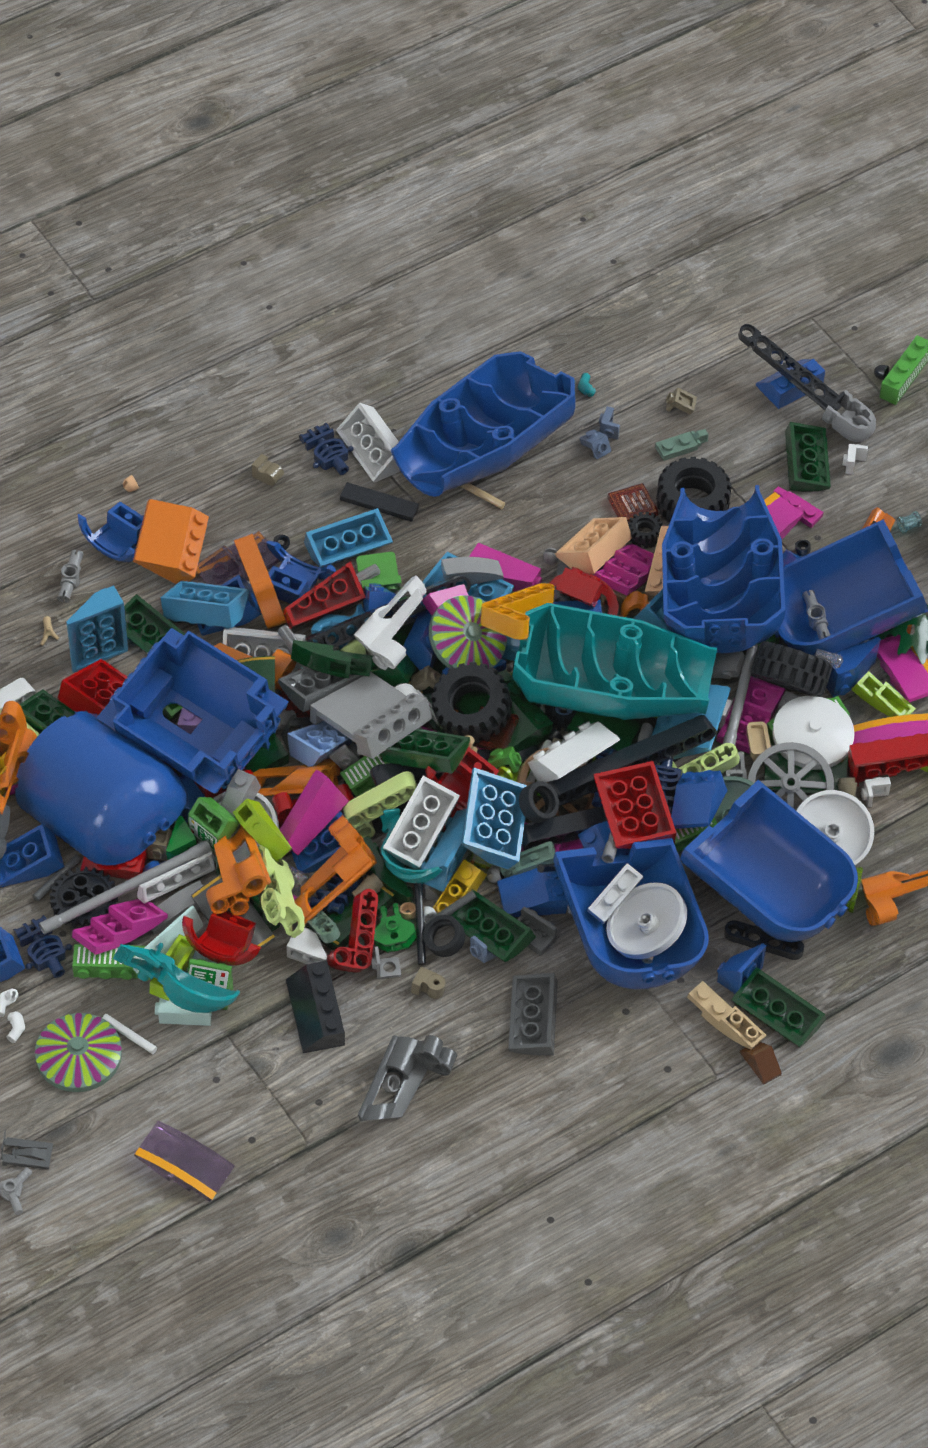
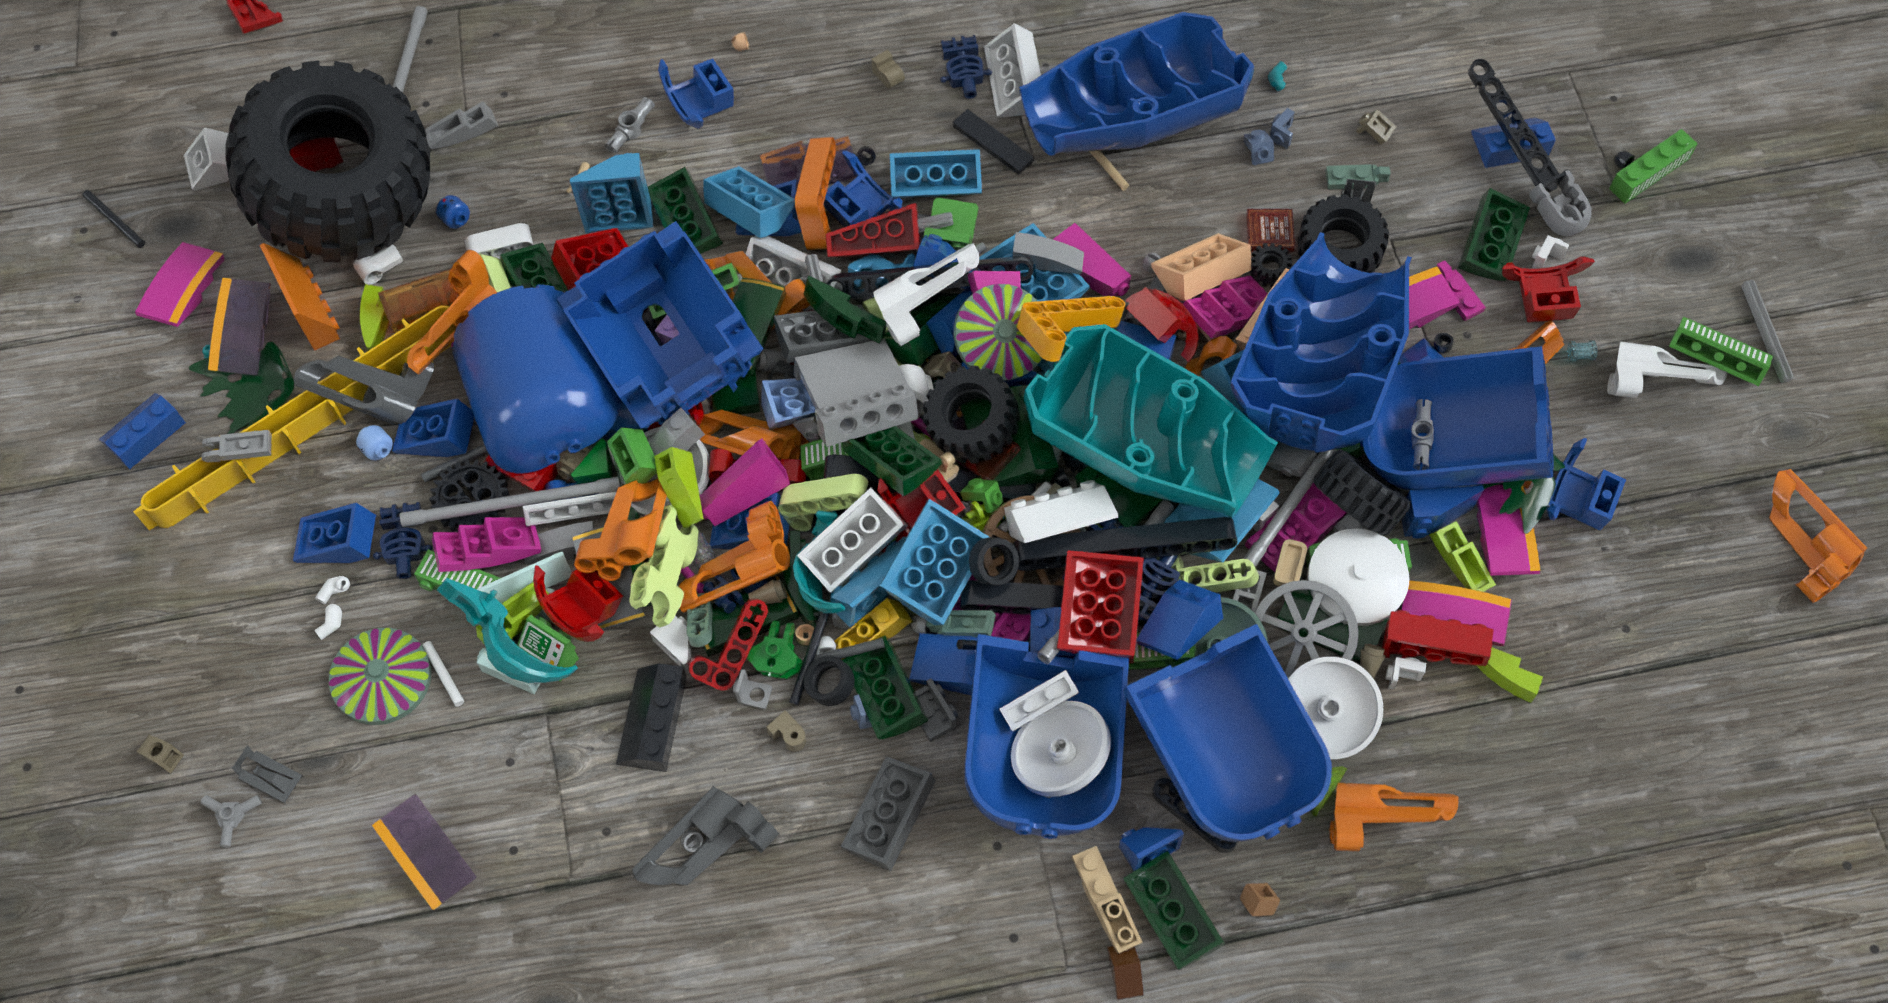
camera: 25 degrees right, 10 degrees up
orange slope [133,499,209,584] -> none
clear arm [815,649,843,668] -> none
none -> medium nougat slope [1240,883,1280,916]
none -> dark grey piece [1342,179,1376,202]
none -> red piece [1502,256,1595,323]

